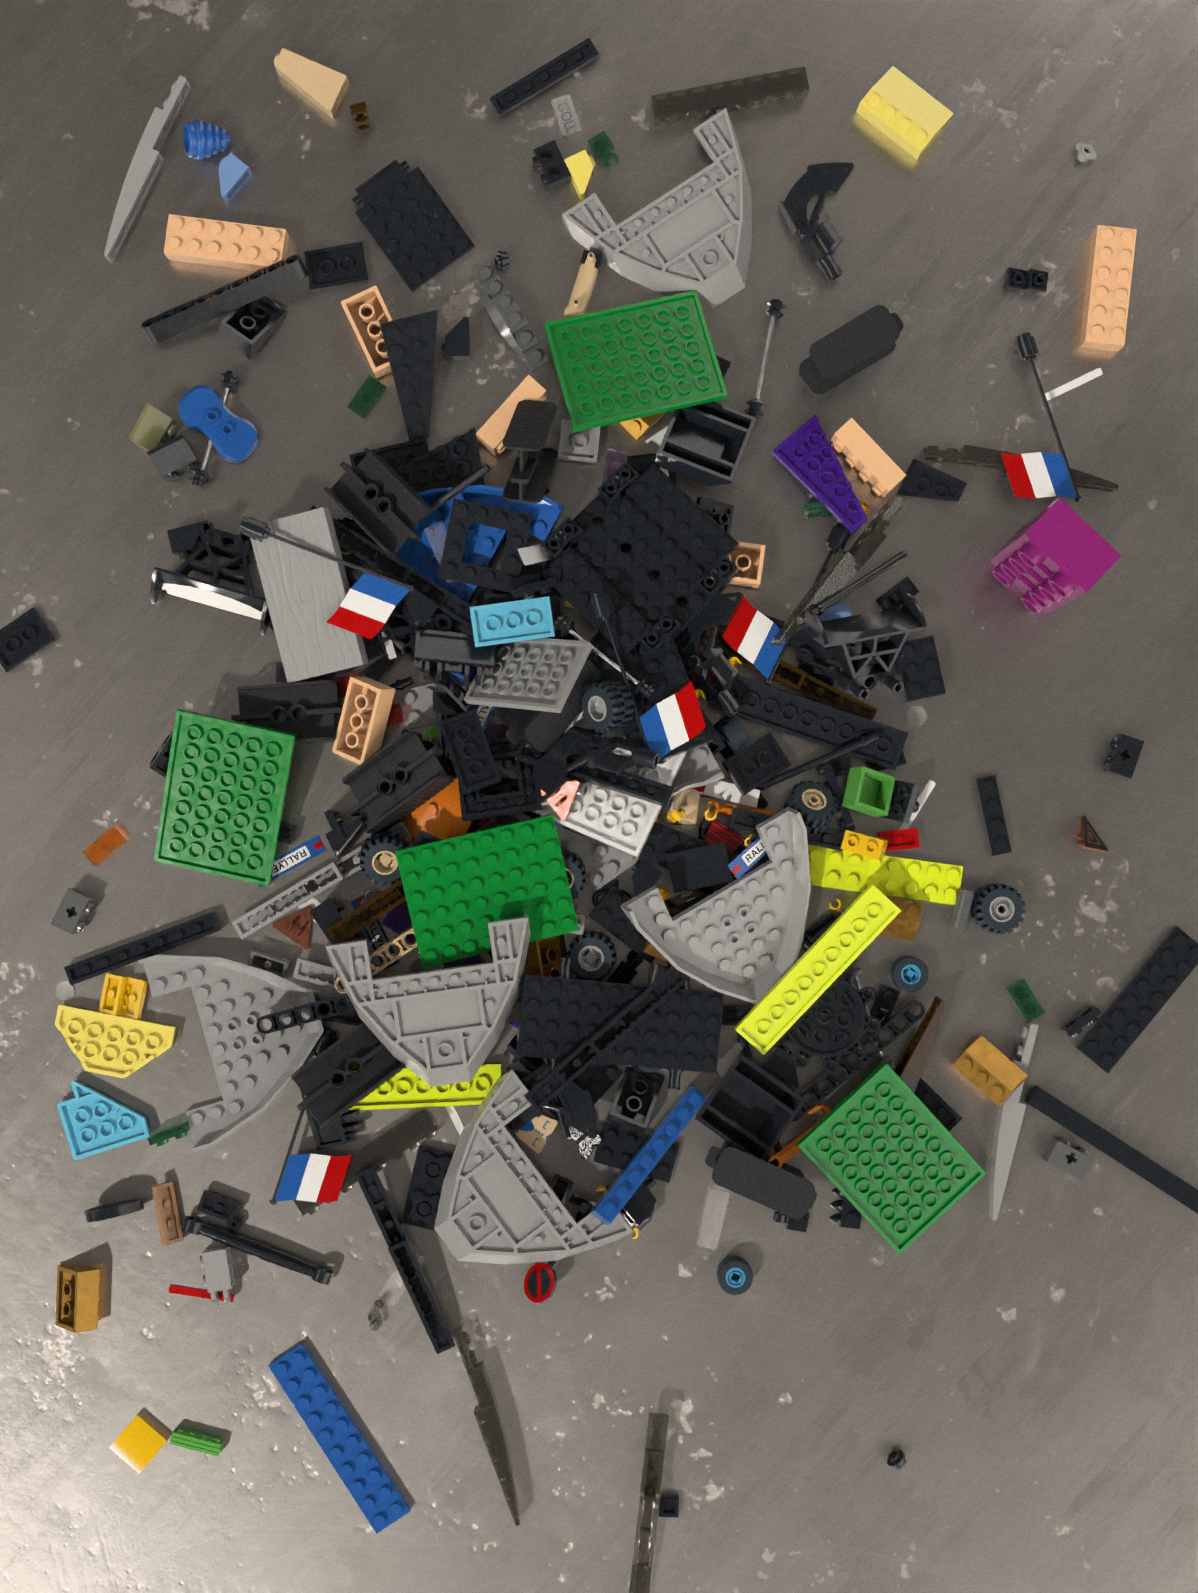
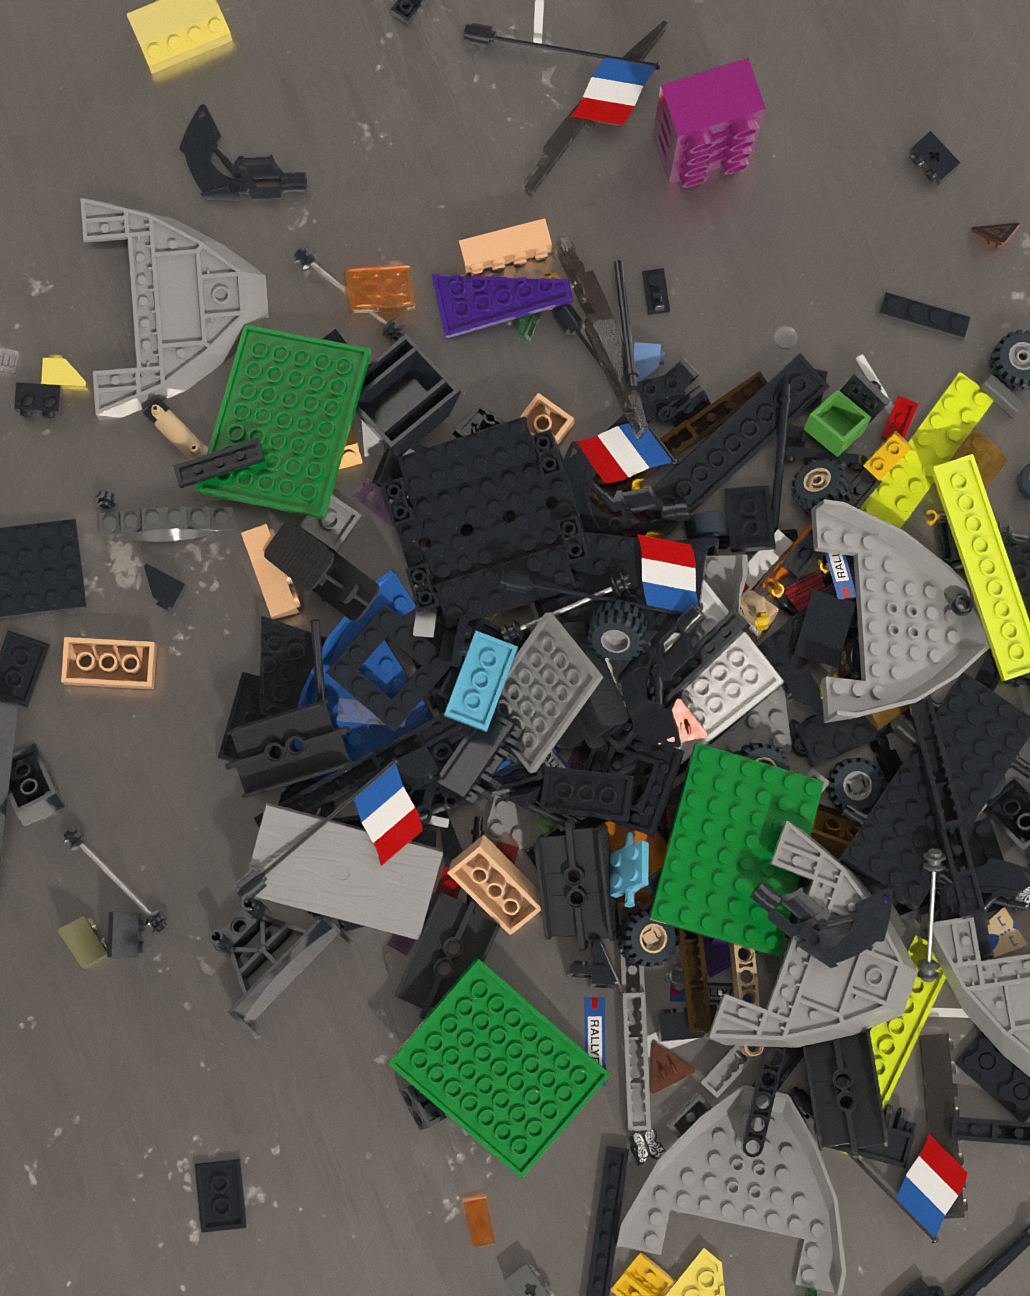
camera: 65 degrees left, 5 degrees down
black slope [167,521,203,558] -> none
blue plate [178,385,260,463] -> none
black plate [278,821,297,845] -> none
clear green plate [347,375,386,419] -> none
black wing [380,309,438,441] -> none
clear green plate [588,131,619,169] -> none
clear smoke brick [651,66,809,127] -> none
black piece [799,305,904,395] -> none
black piece [804,593,927,700] -> none
black brick [894,636,946,704] -> none
black wing [896,458,967,501] -> none
none -> black plate [173,438,266,488]
none -> clear orange plate [344,266,416,314]
none -> medium azure plate [610,832,649,907]
none -> black animal [630,1129,666,1166]
none -> black piece [749,881,893,968]
none -> dark grey axle [917,849,946,982]
none -> black plate [950,594,973,616]

